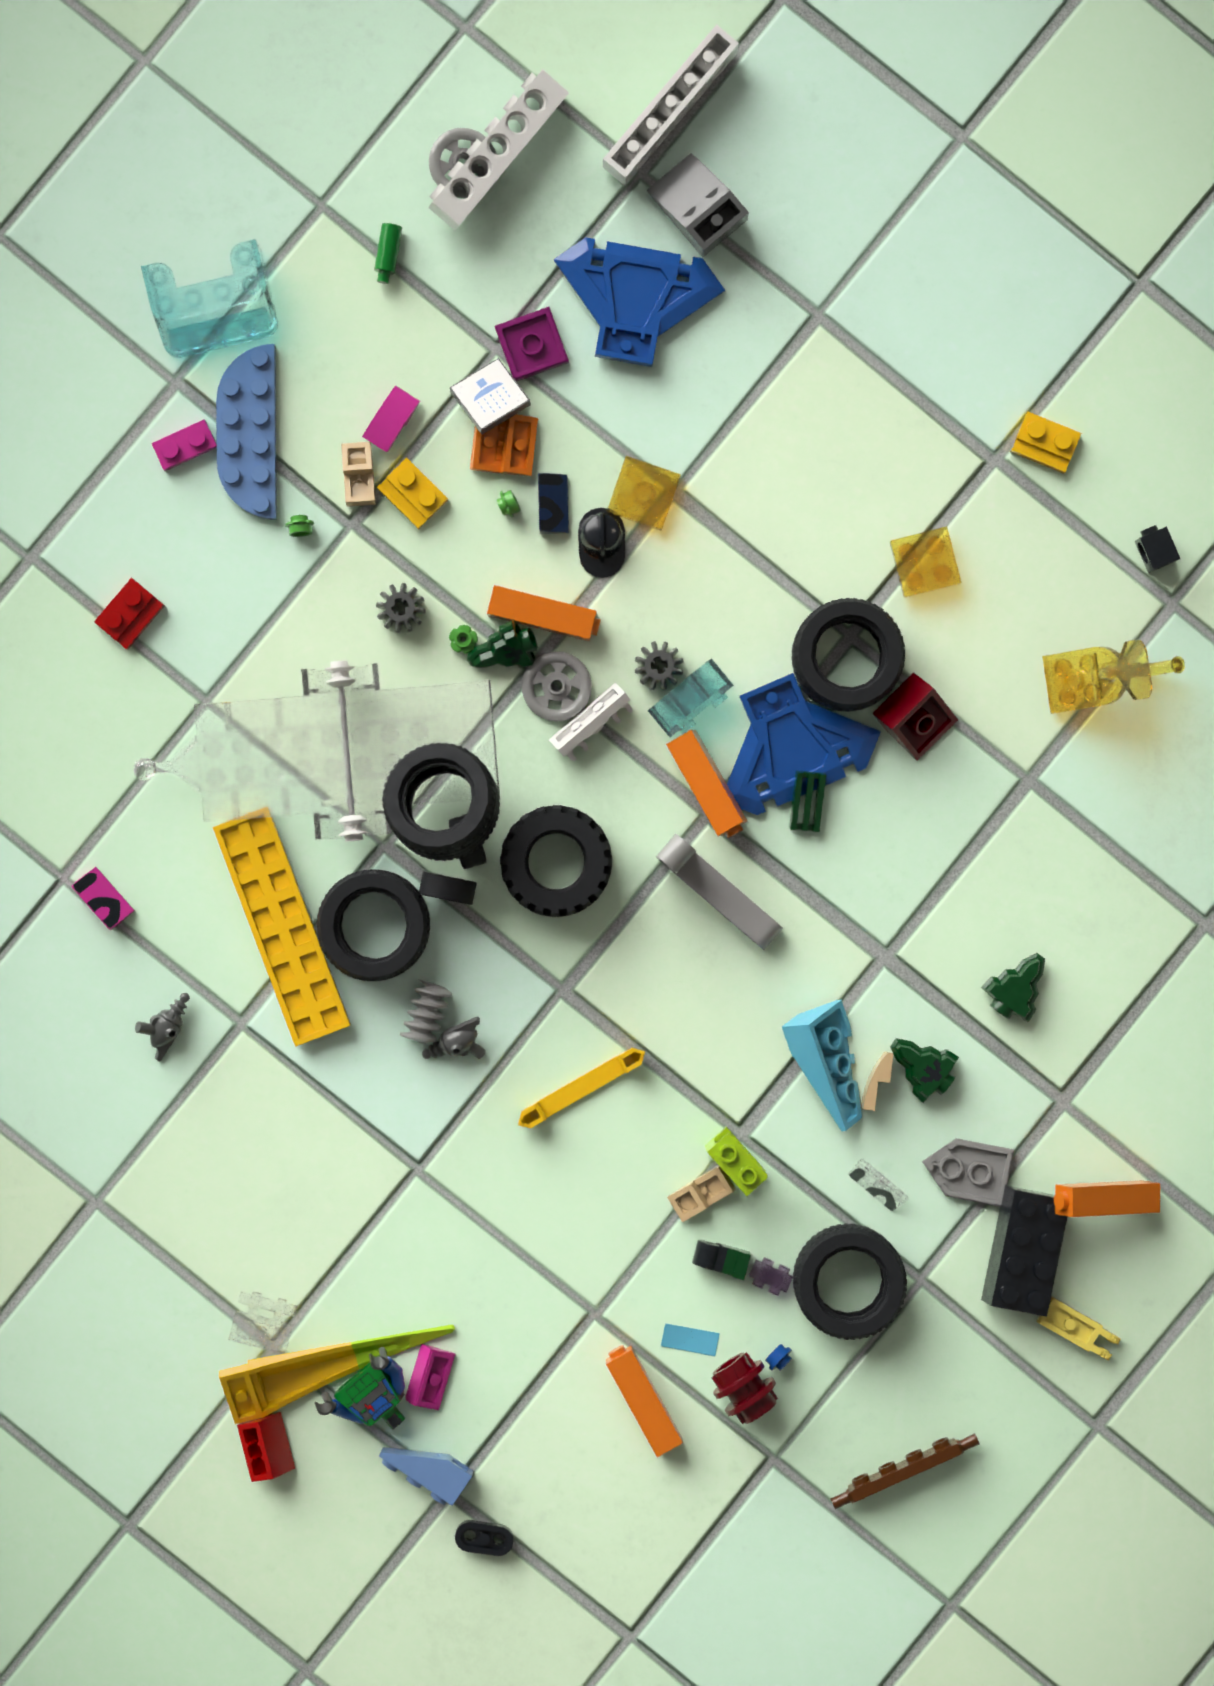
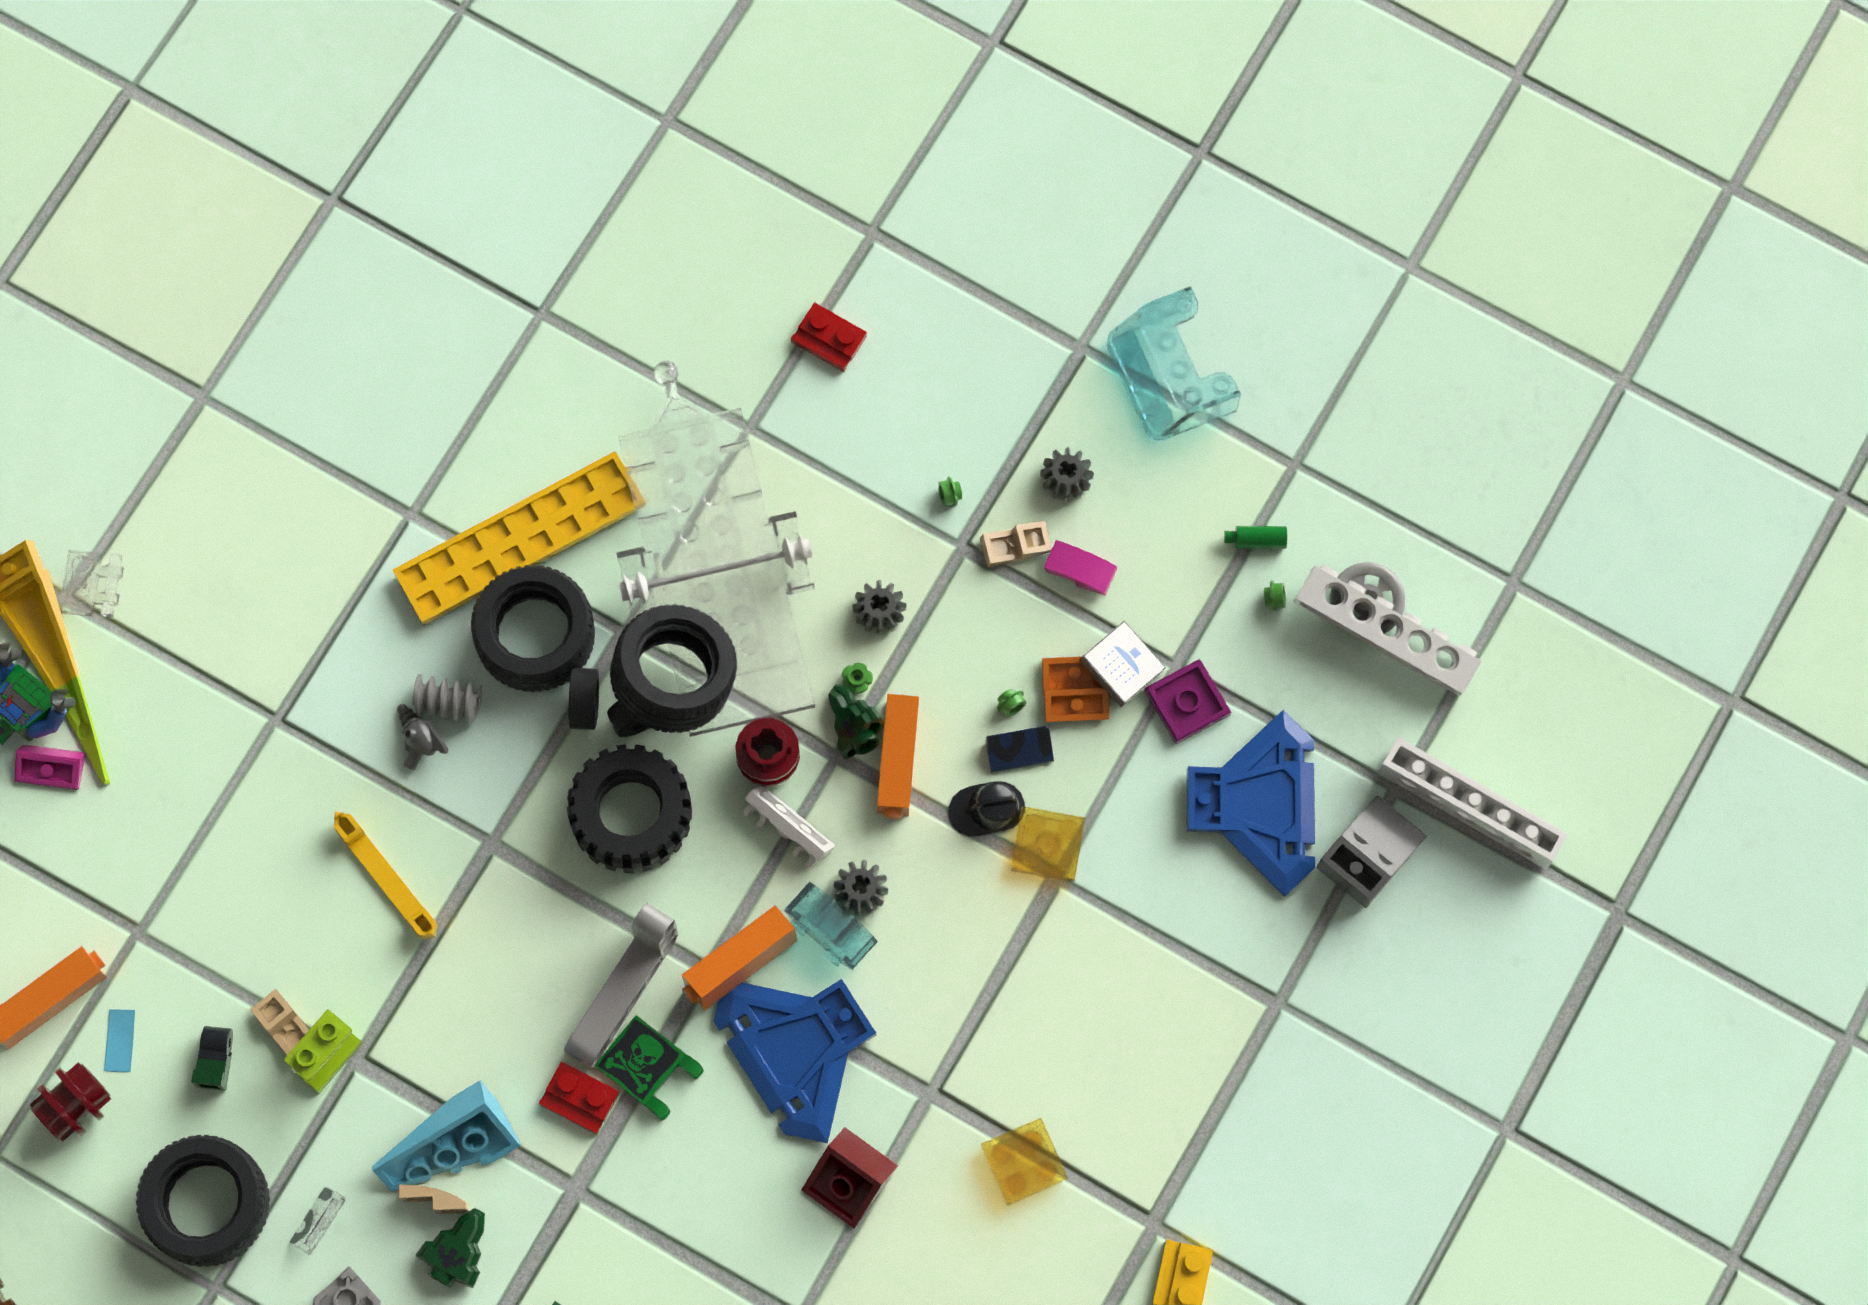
camera: 80 degrees right, 15 degrees down
slope [71,867,135,930] -> none
dark grey piece [135,993,190,1062] -> none
dark pink plate [151,419,217,471] -> none
medium blue plate [216,344,277,520] -> none
yellow plate [377,457,448,530] -> none
light grey plate [522,652,592,721] -> none
clear purple piece [749,1257,793,1296] -> none
blue plate [765,1344,792,1371] -> none
dark green tile [789,770,826,832] -> none
black tyre [791,598,905,712] -> none
none -> red plate [538,1061,620,1135]
none -> flag [595,1015,704,1120]
none -> dark red piece [735,717,800,787]
none -> dark grey gear [1040,447,1094,502]
none -> bright green plate [1264,580,1286,611]

